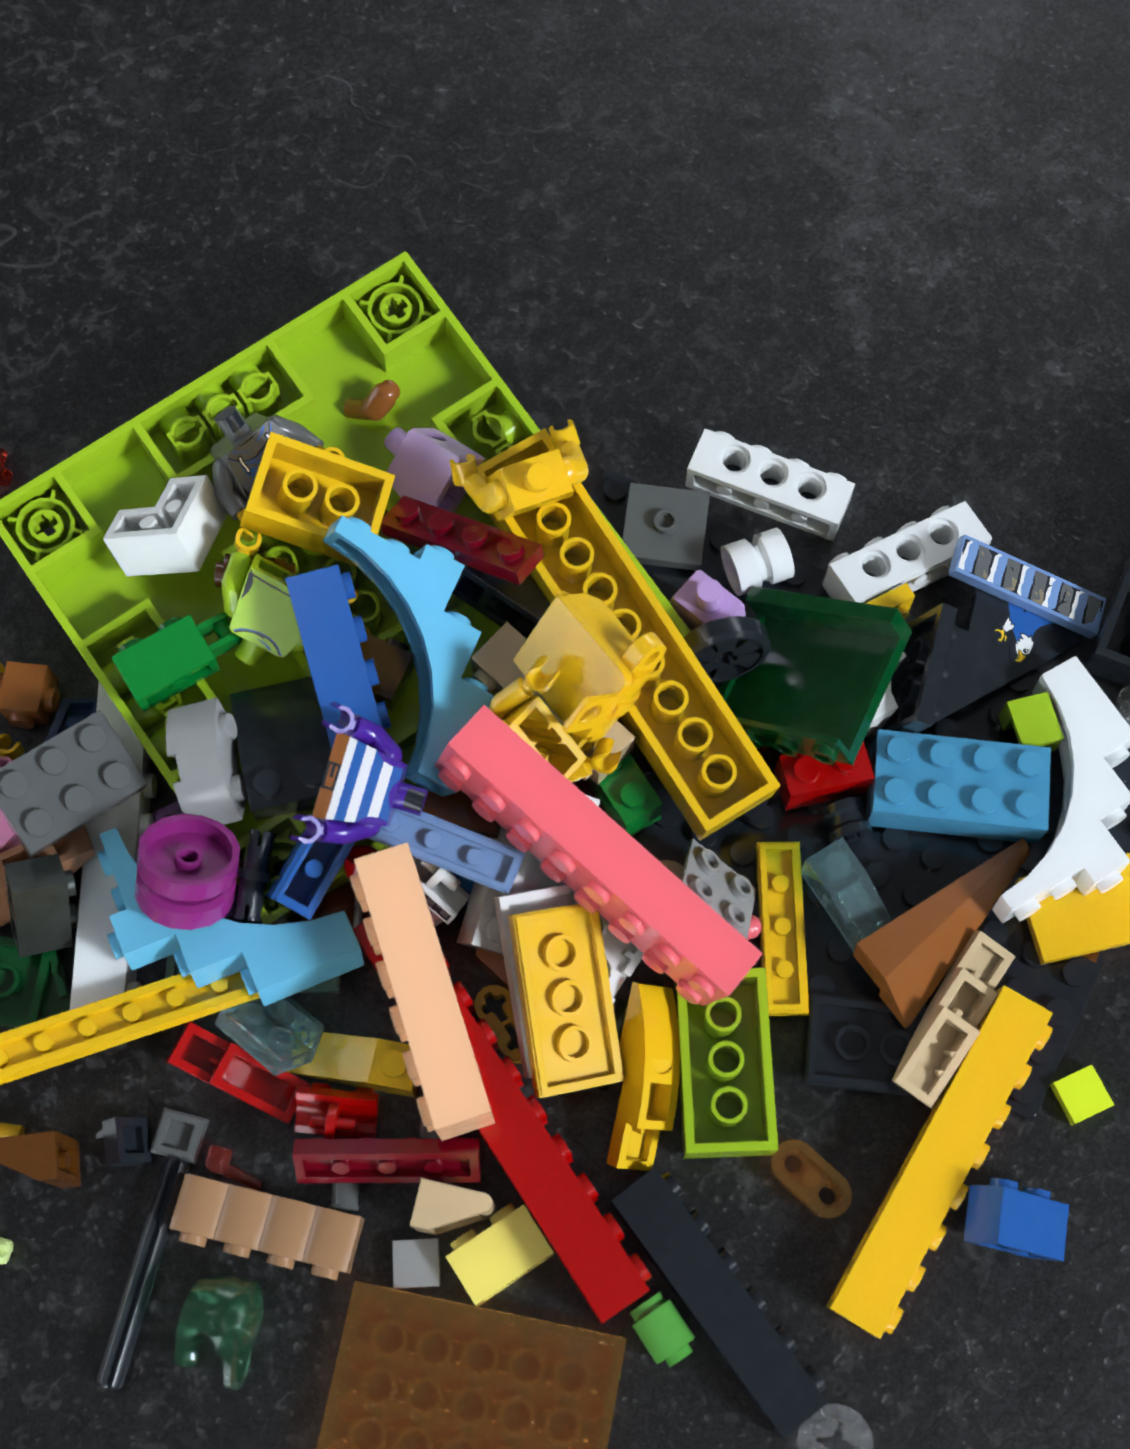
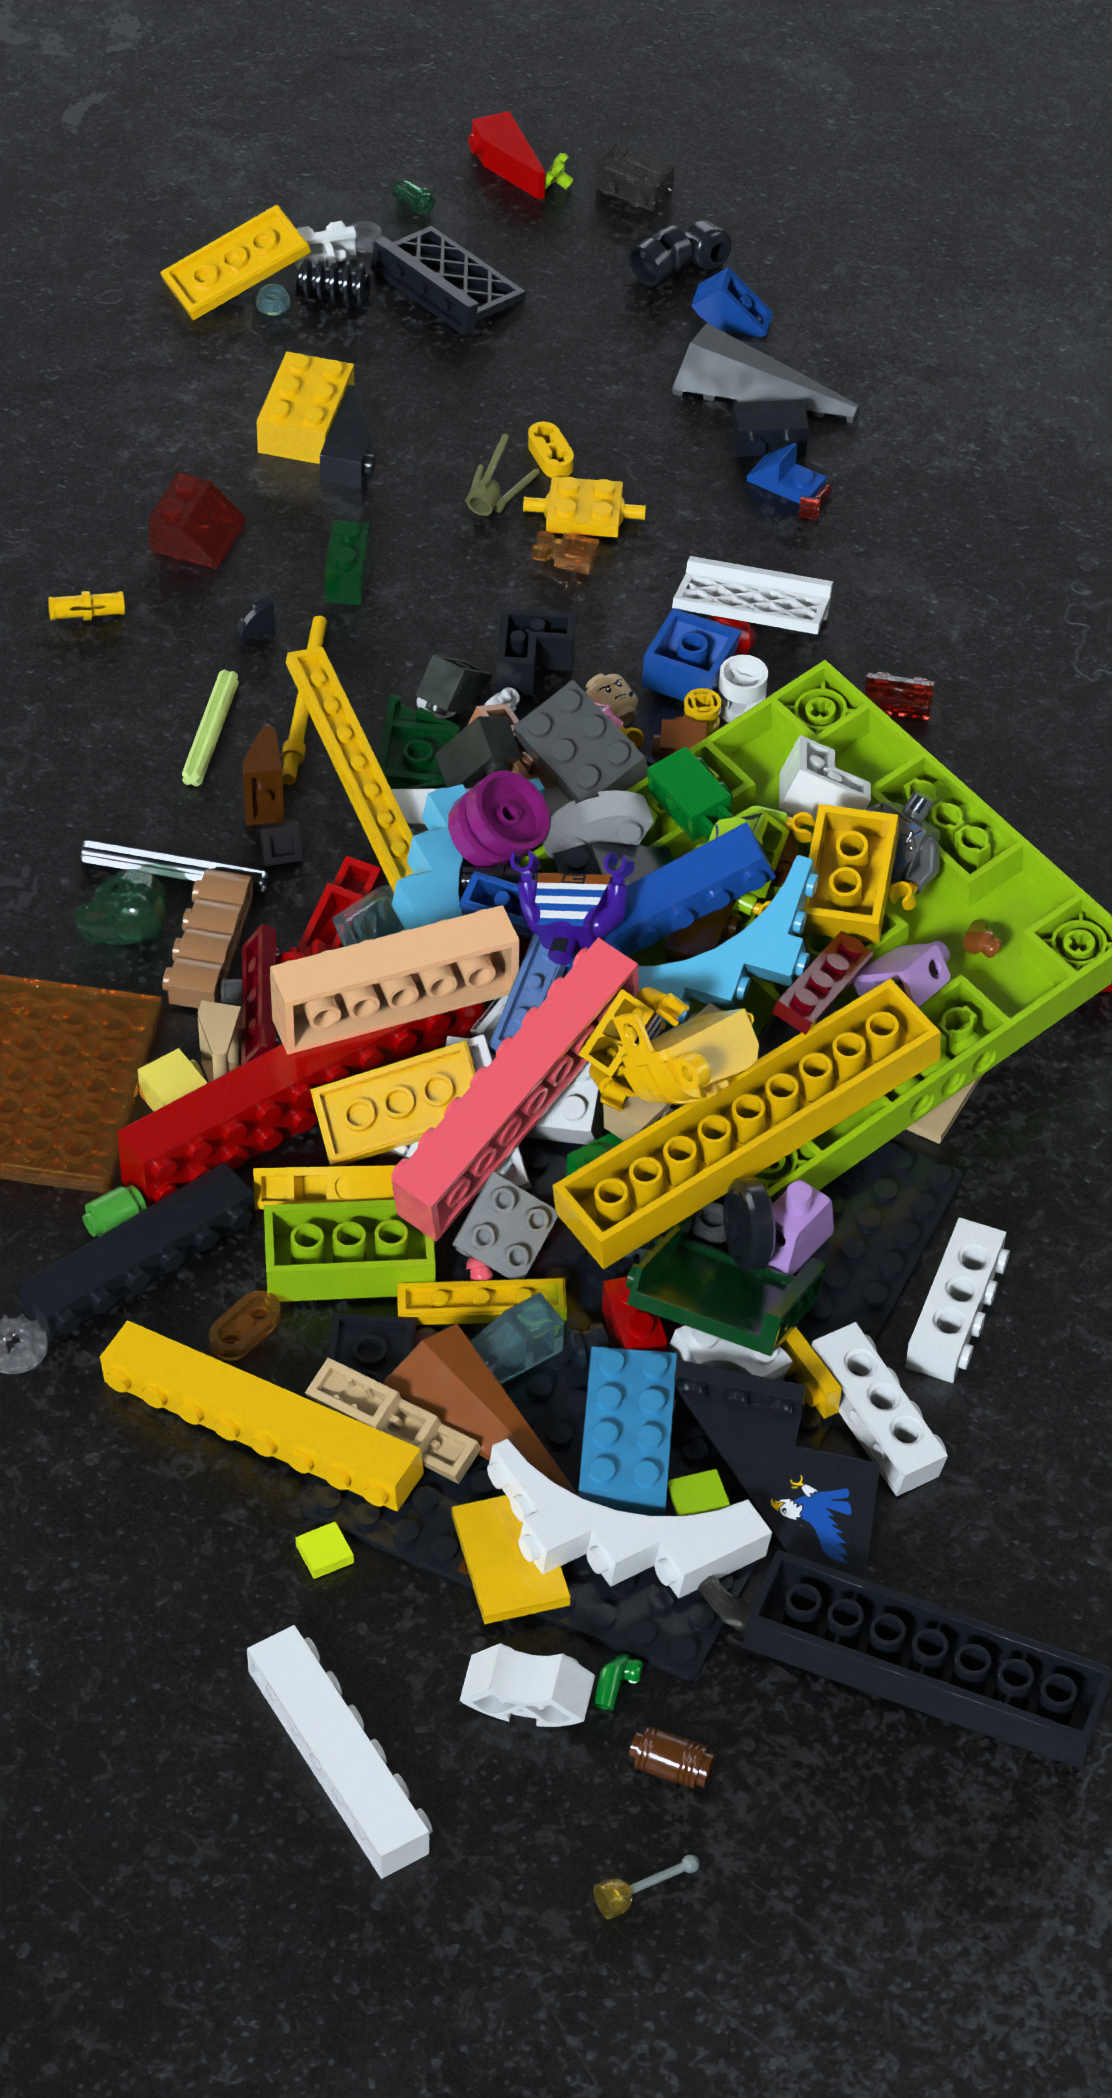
camera: 85 degrees right, 20 degrees down
dark grey tile [150,1108,209,1164] -> none
clear red hand [205,1145,264,1191] -> none
light grey tile [392,1238,441,1289] -> none
yellow torso [449,419,588,522] -> none
dark grey plate [622,483,710,571] -> none
white wheel [721,527,795,596] -> none
tile [948,534,1106,639] -> none
blue brick [964,1178,1069,1261] -> none

